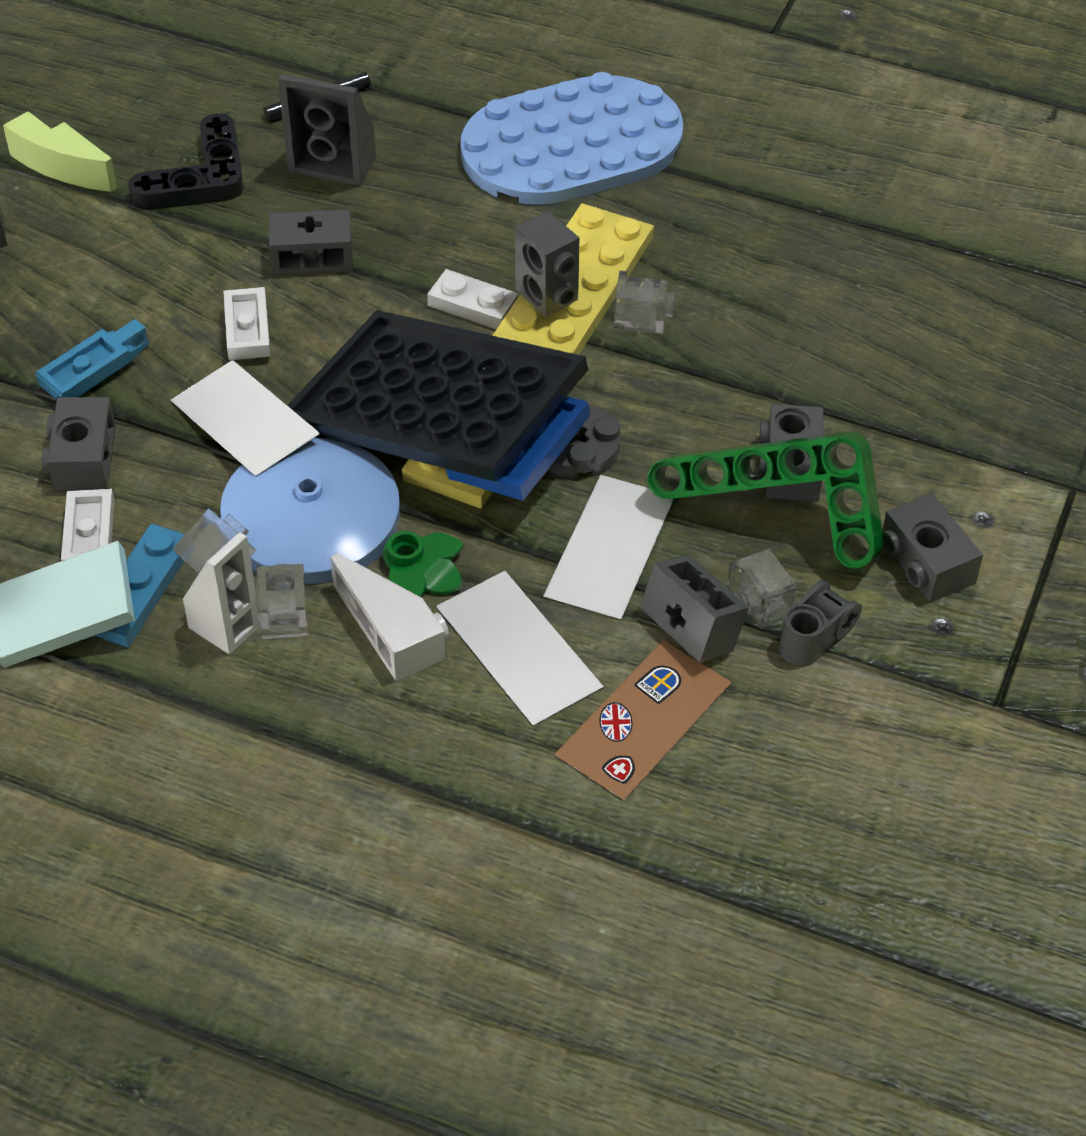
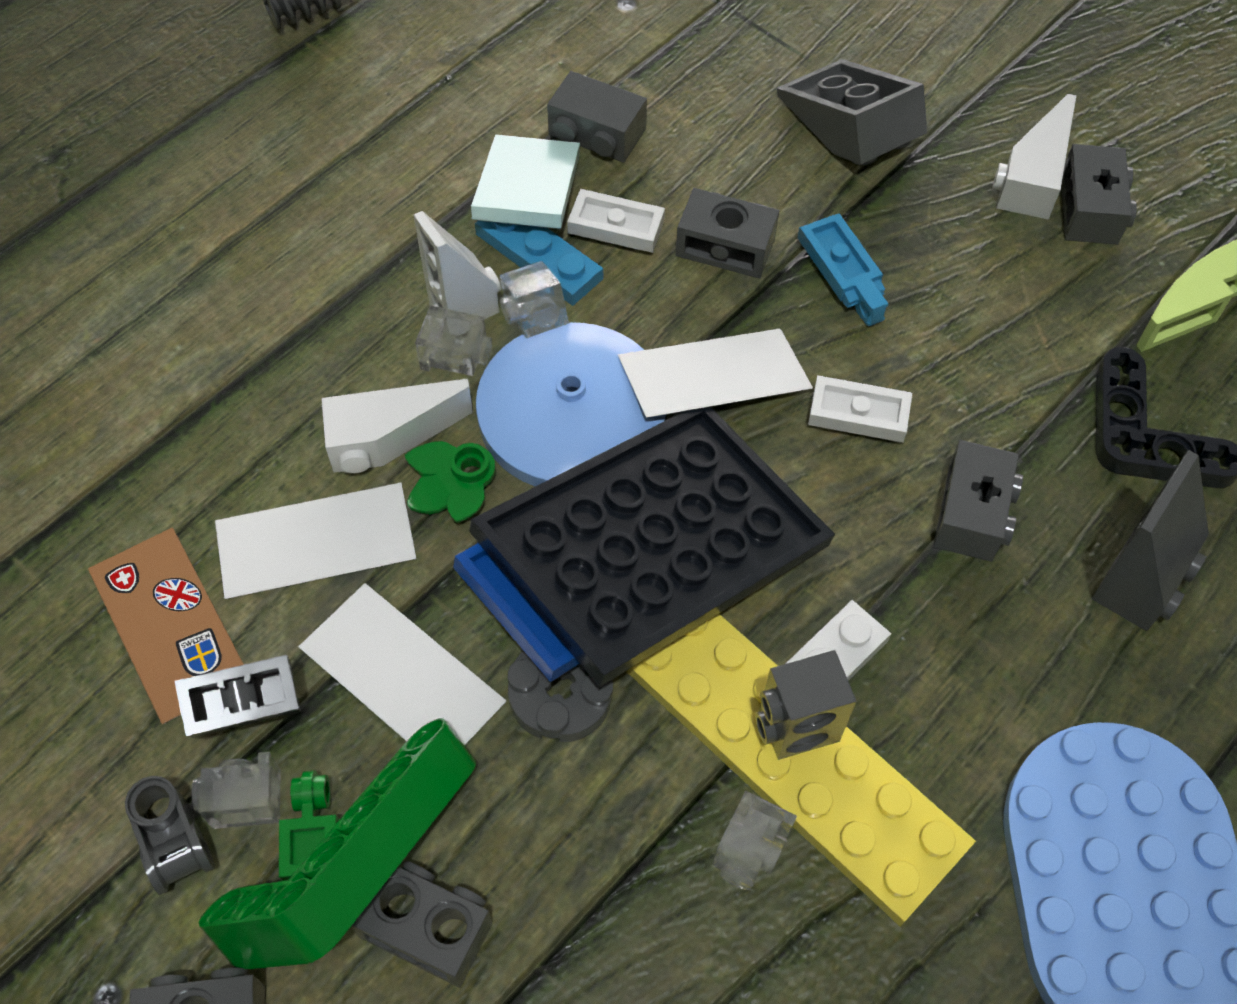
camera: 110 degrees right, 10 degrees up
none -> green plate [279,770,340,881]

